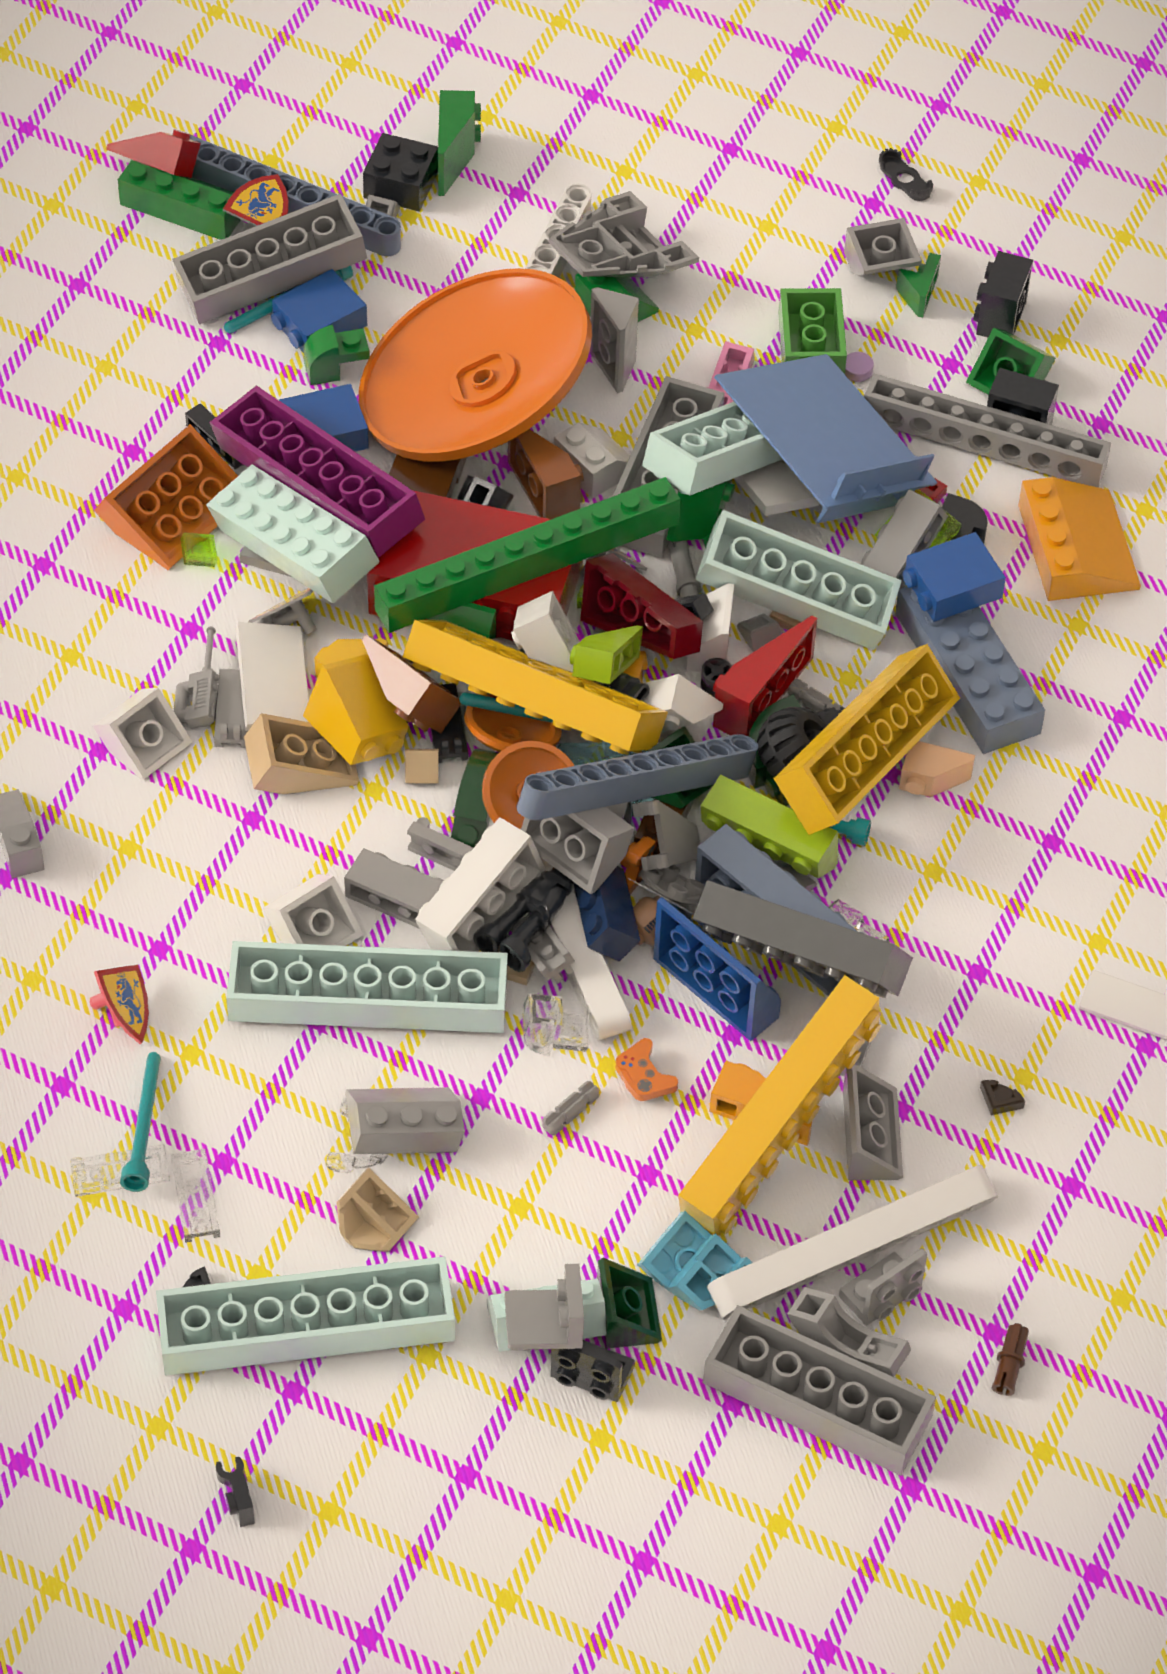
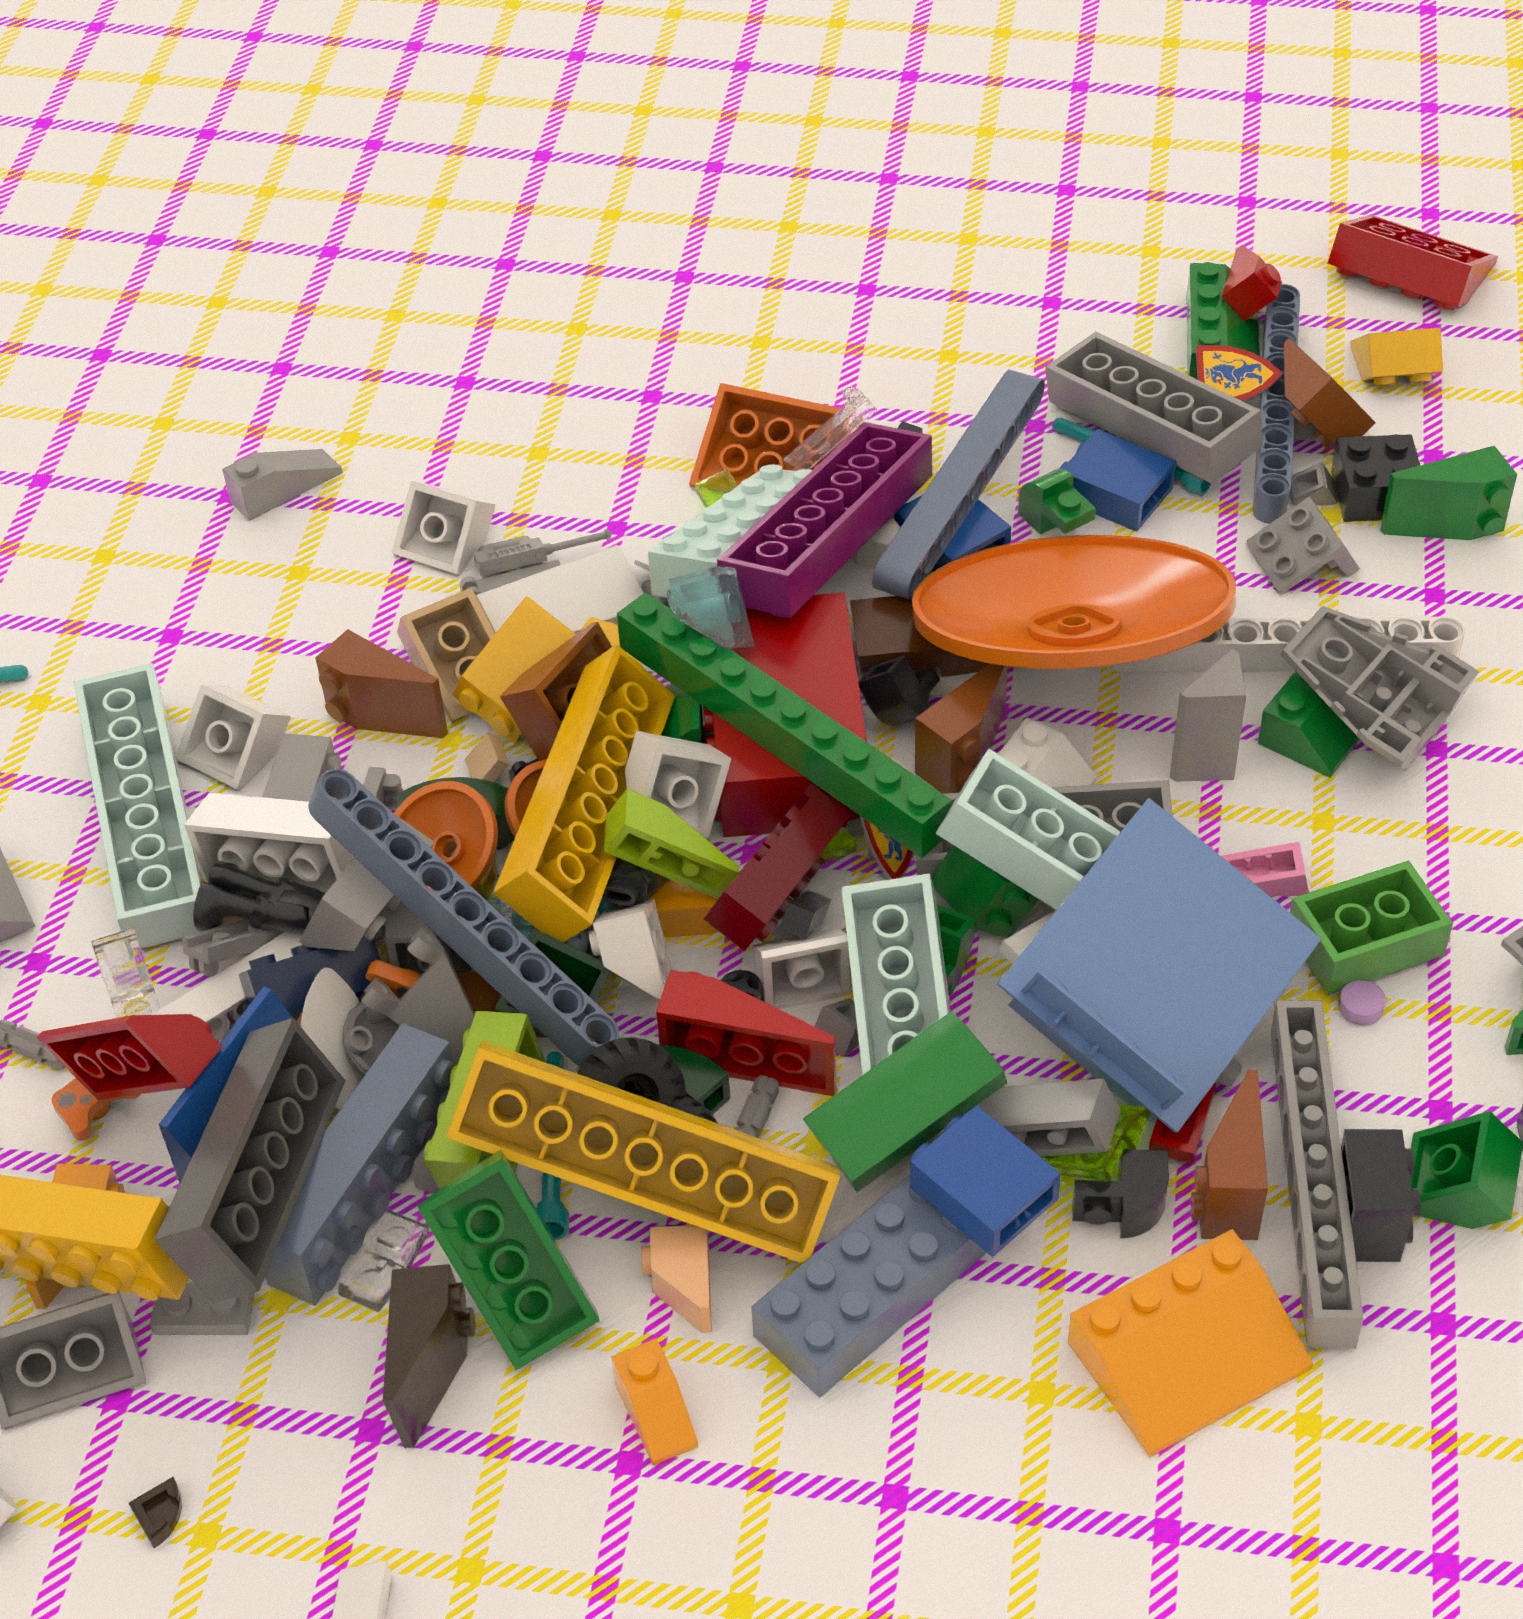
camera: 75 degrees right, 5 degrees down
shield [90,964,149,1044] -> none
none -> red slope [37,1014,222,1100]
none -> dark orange slope [315,629,448,738]
none -> dark brown slope [383,1264,476,1448]
none -> green slope [418,1150,600,1370]
none -> light orange slope [611,1338,699,1466]
none -> clear light blue slope [667,566,755,650]
none -> clear hinge [783,386,877,471]
none -> green slope [803,1011,1007,1192]
none -> sand blue beam [872,369,1045,600]
none -> dark orange slope [1191,1070,1268,1240]
none -> light grey bracket [1247,496,1360,594]
none -> dark orange slope [1284,338,1376,450]
none -> red slope [1327,214,1498,310]
none -> yellow slope [1350,328,1443,386]

